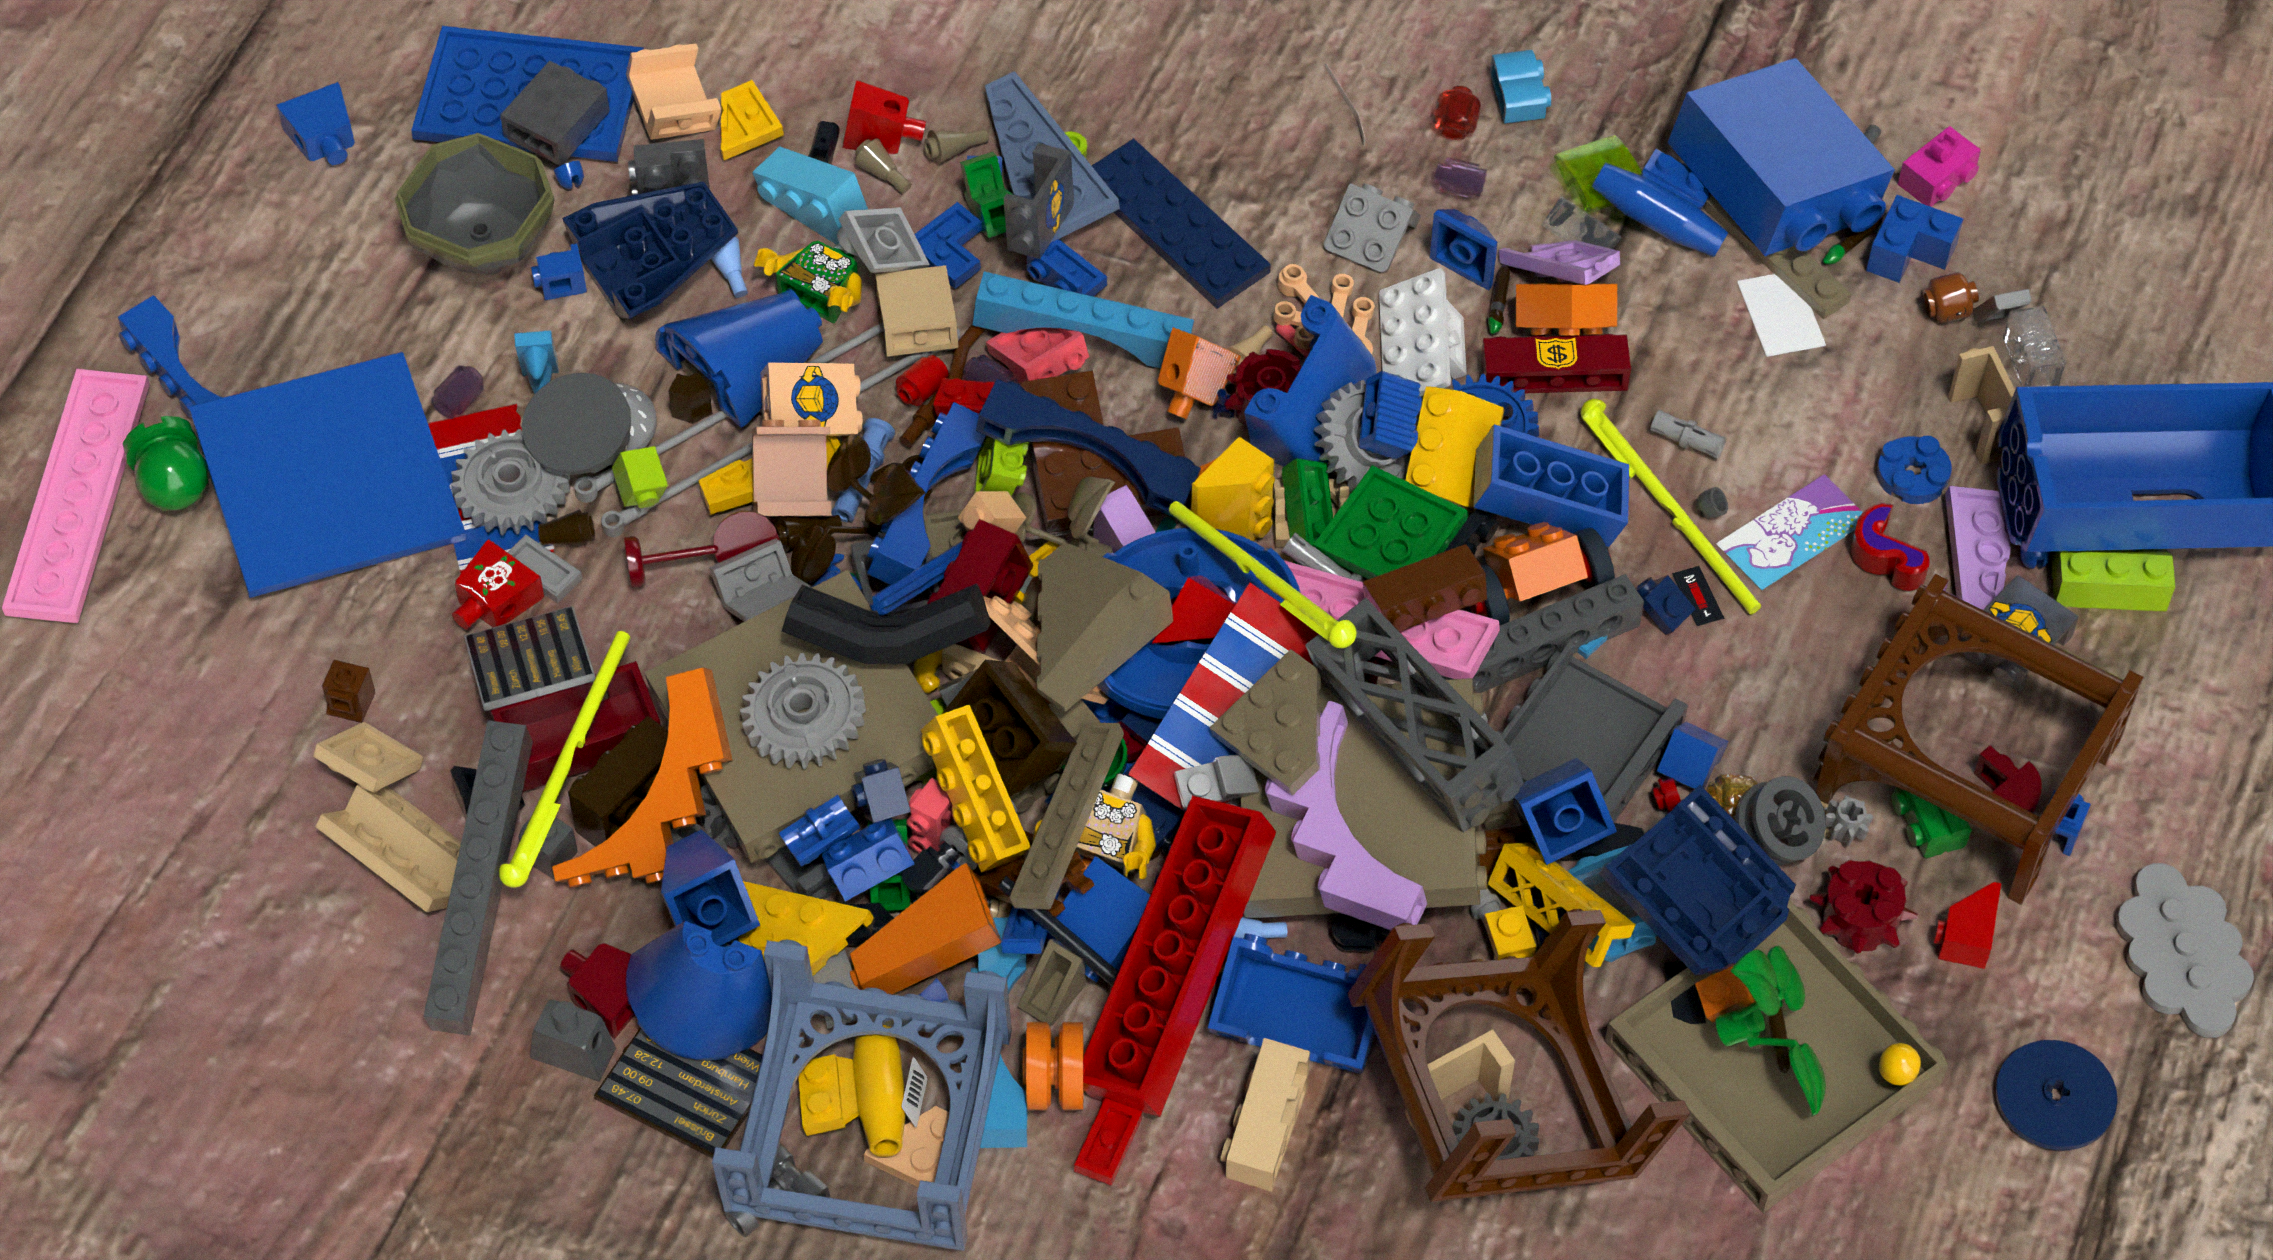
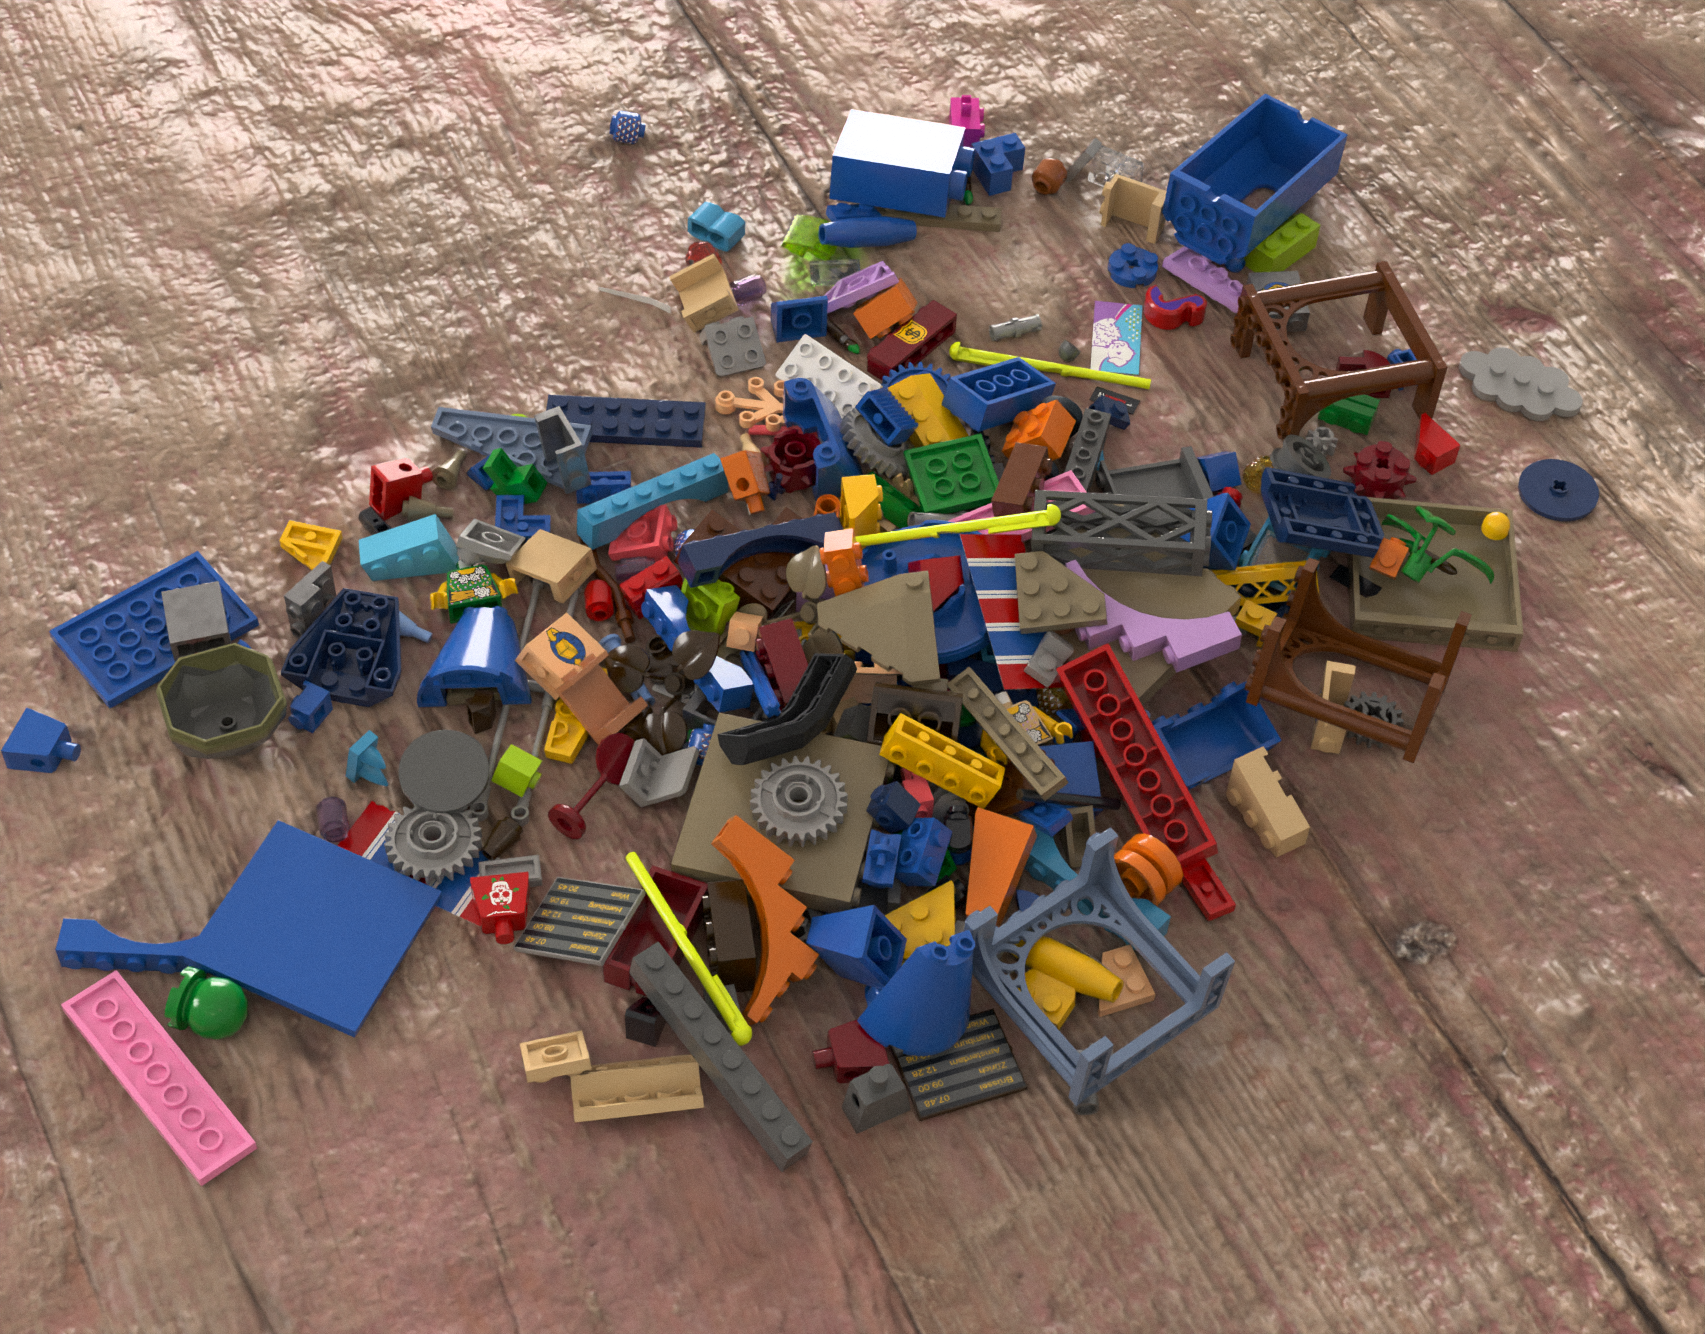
camera: 50 degrees left, 5 degrees down
reddish brown window [322,660,376,723] -> none
light nougat panel [626,44,721,140] -> none
black arm [1332,913,1391,952] -> none
white sticker [1738,274,1826,357] -> none
none -> tan panel [669,253,739,333]
none -> orange brick [820,528,869,597]

